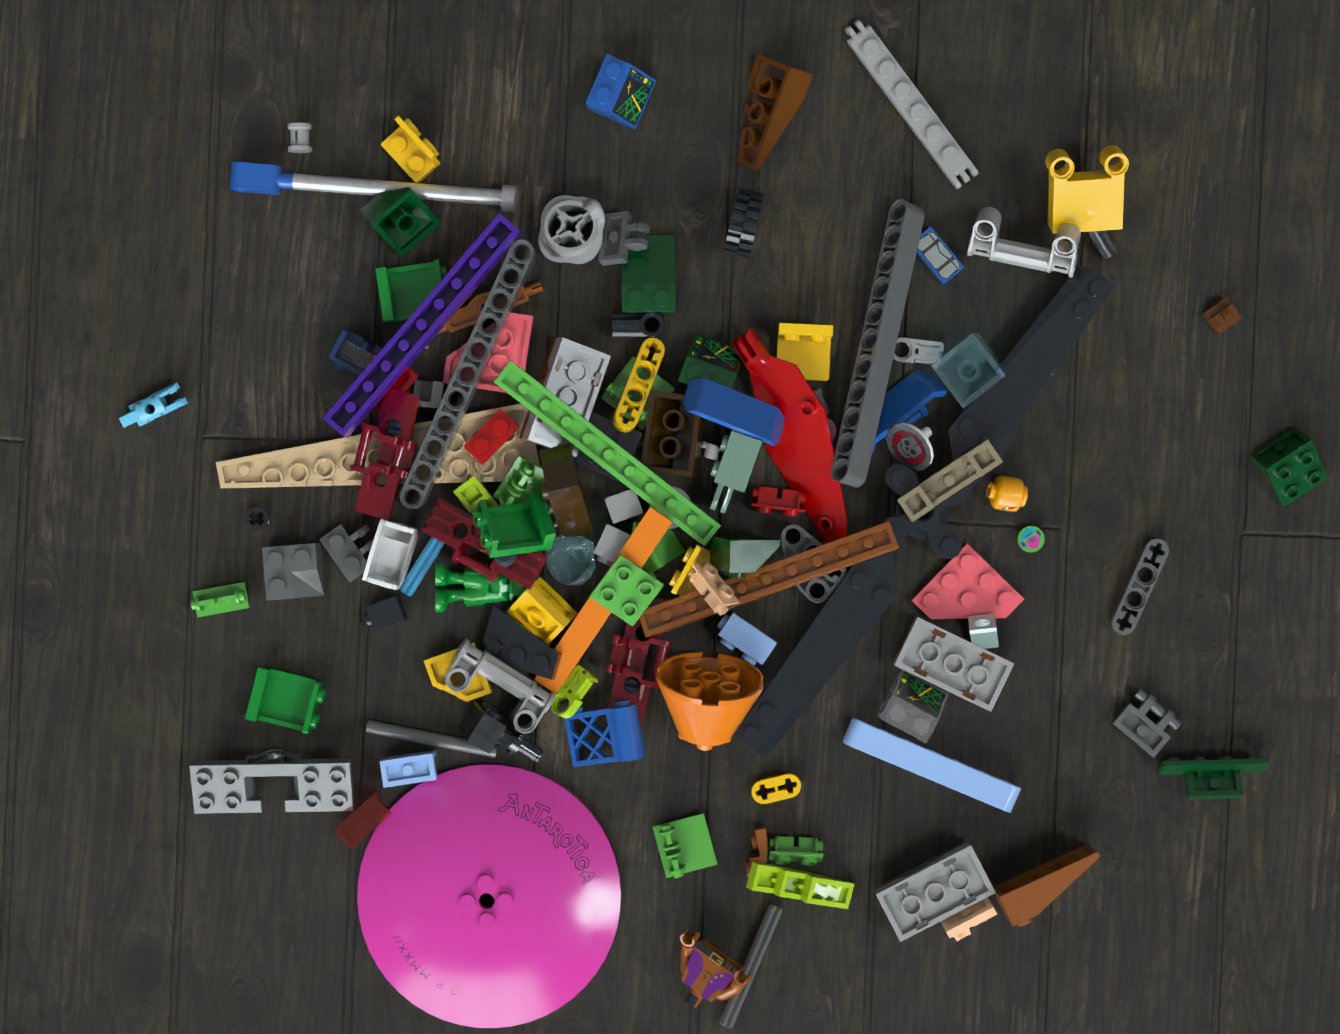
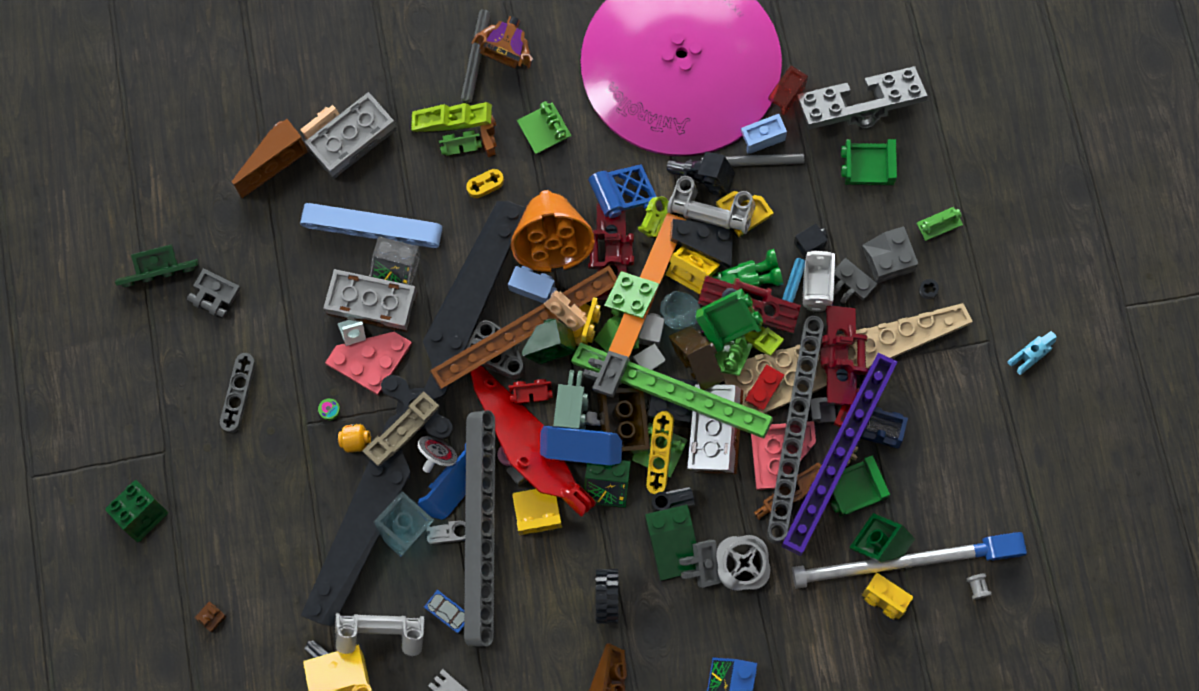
camera: 170 degrees right, 15 degrees down
none -> dark grey hinge [583,351,629,398]

